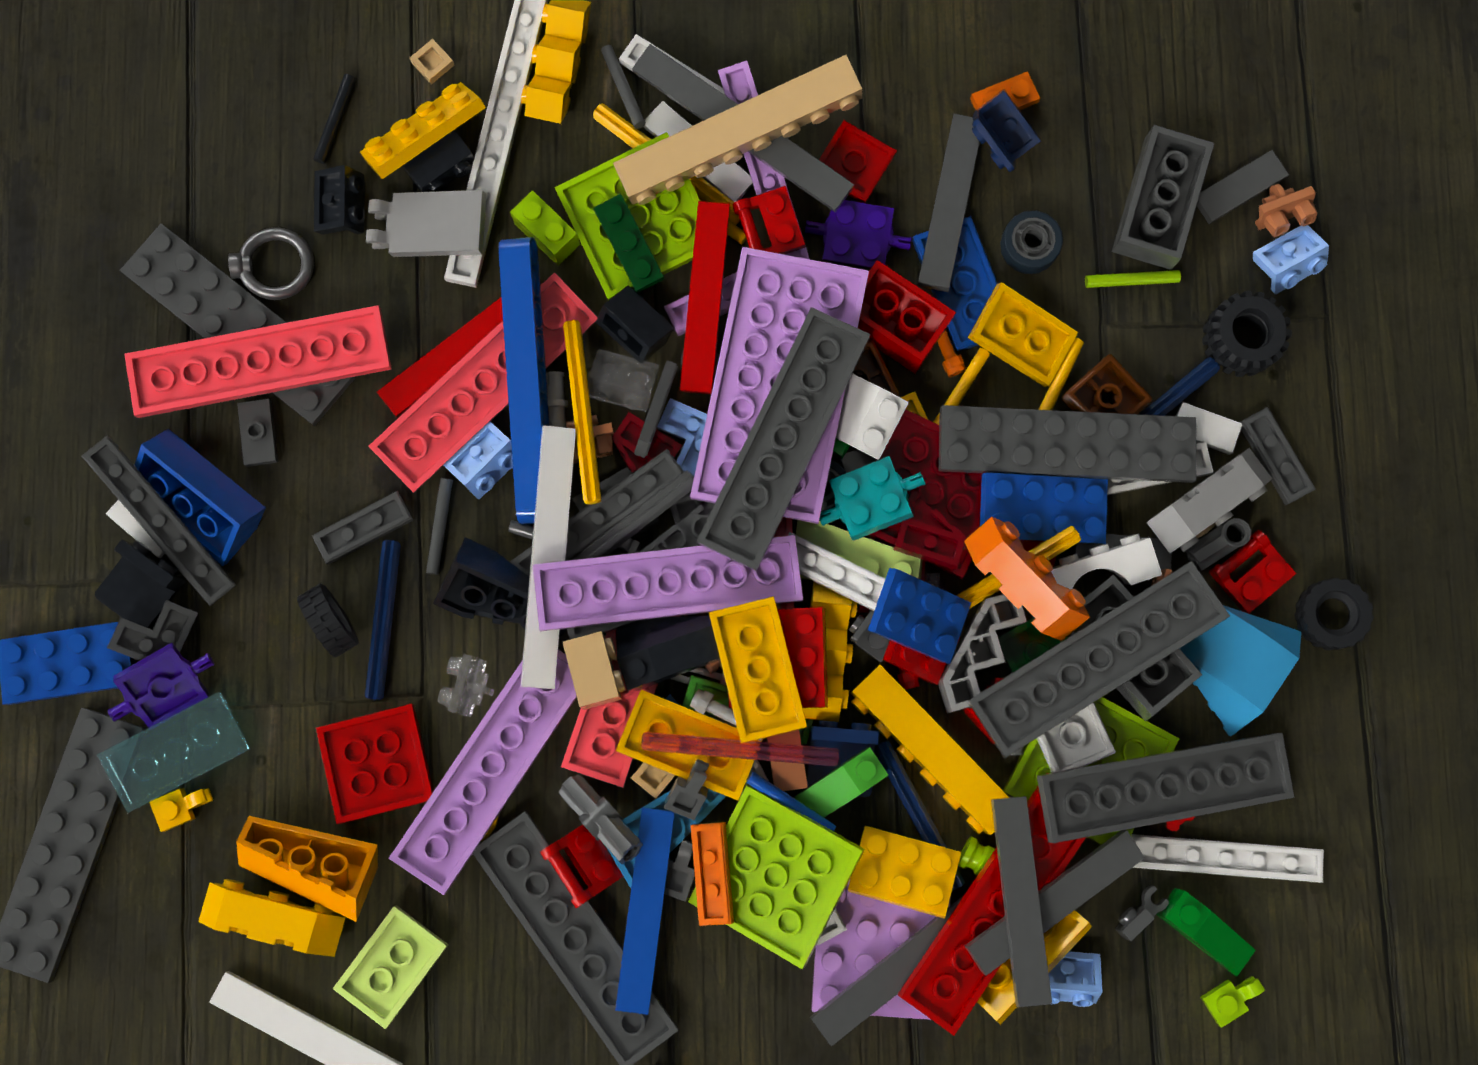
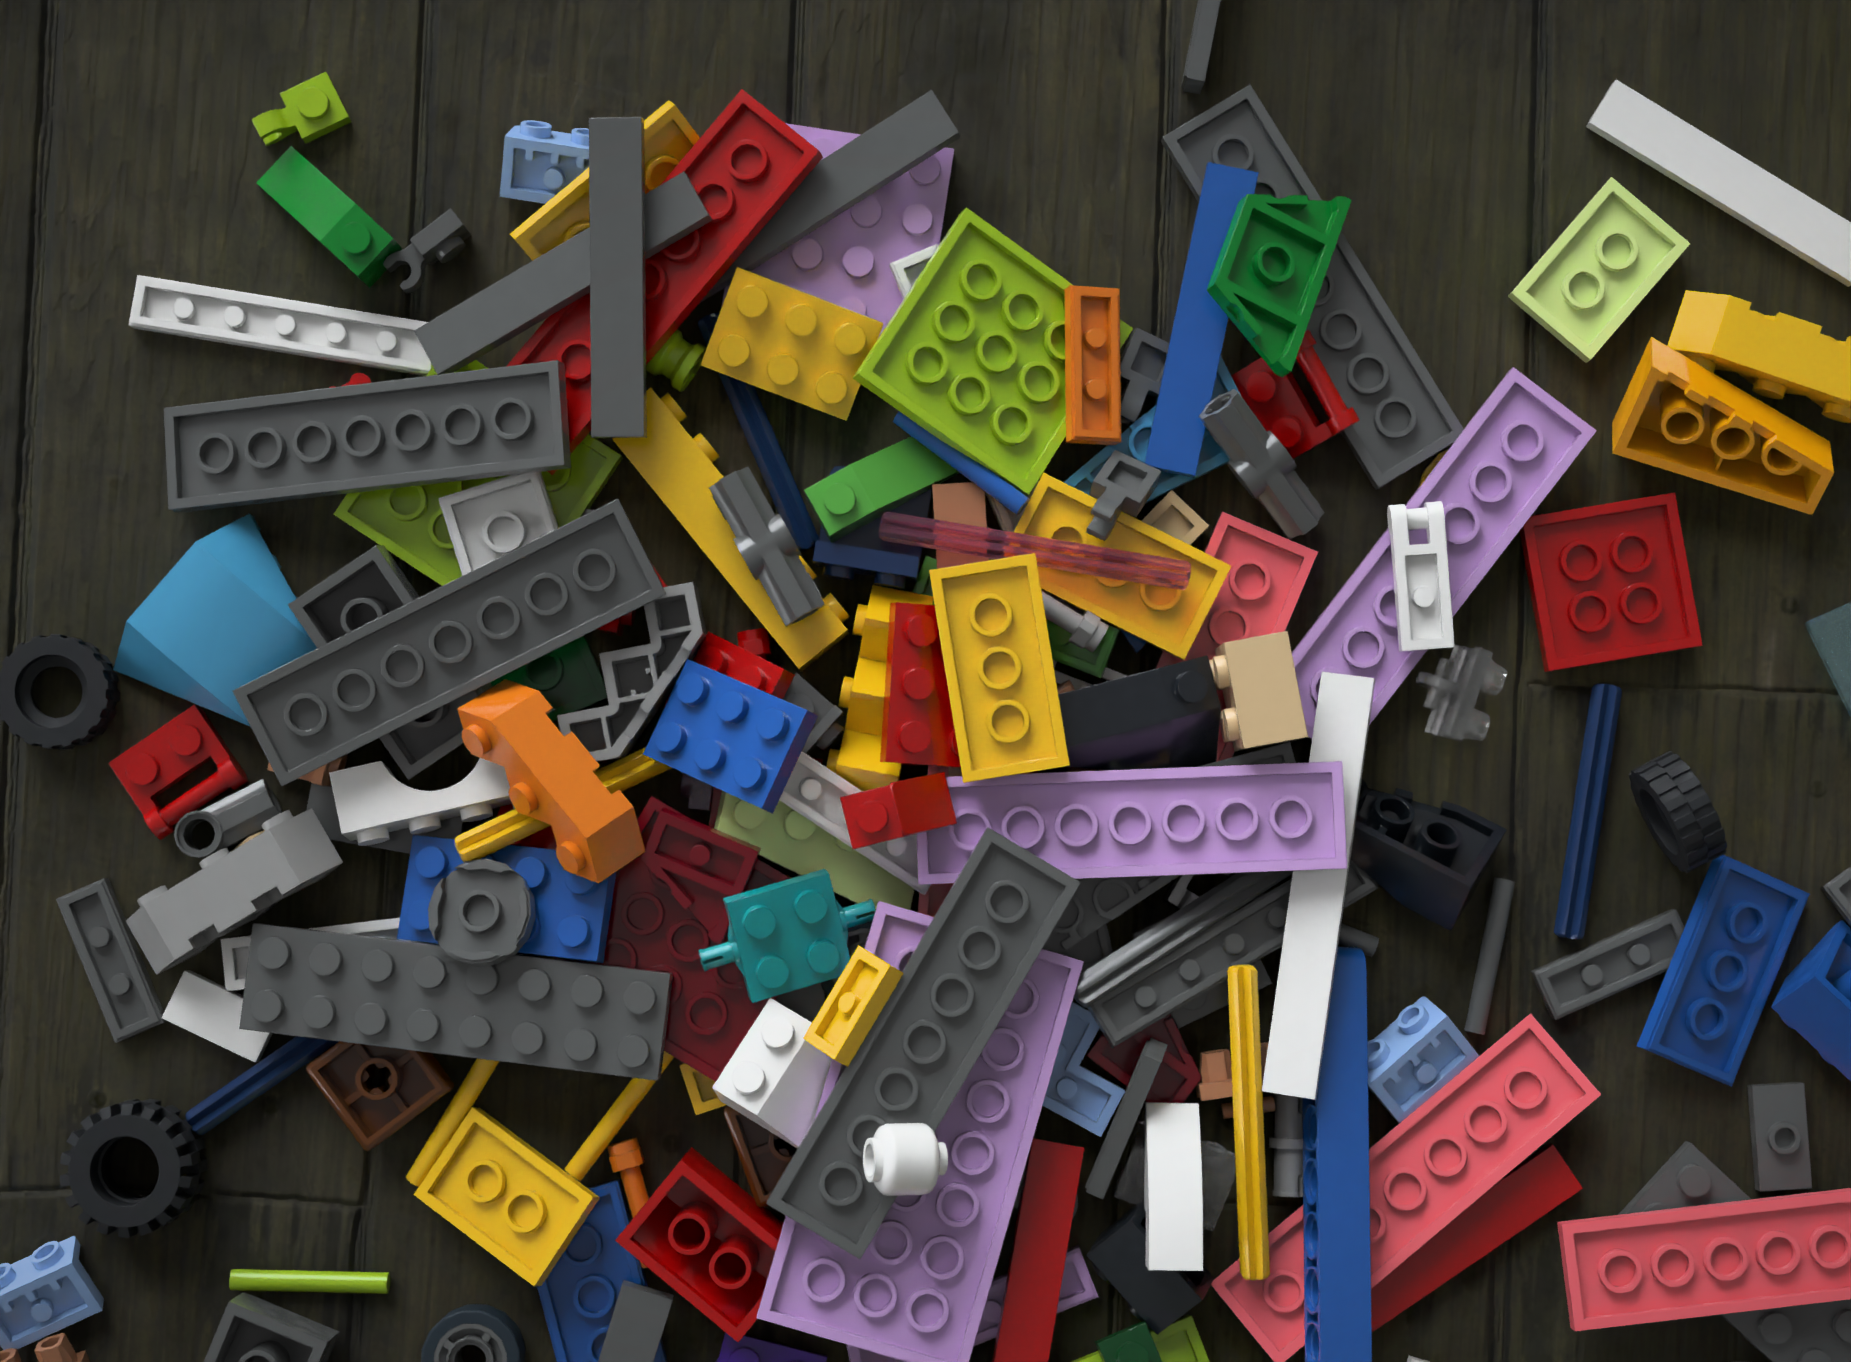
camera: 170 degrees left, 5 degrees up
none -> dark grey tile [428,859,536,967]
none -> dark grey piece [709,466,825,627]
none -> yellow plate [803,945,904,1067]
none -> red slope [840,772,957,849]
none -> white head [863,1123,948,1196]
none -> white slope [1144,1102,1203,1271]
none -> green wing [1207,194,1352,378]
none -> white plate [1387,501,1455,652]
none -> blue tile [1637,855,1810,1087]

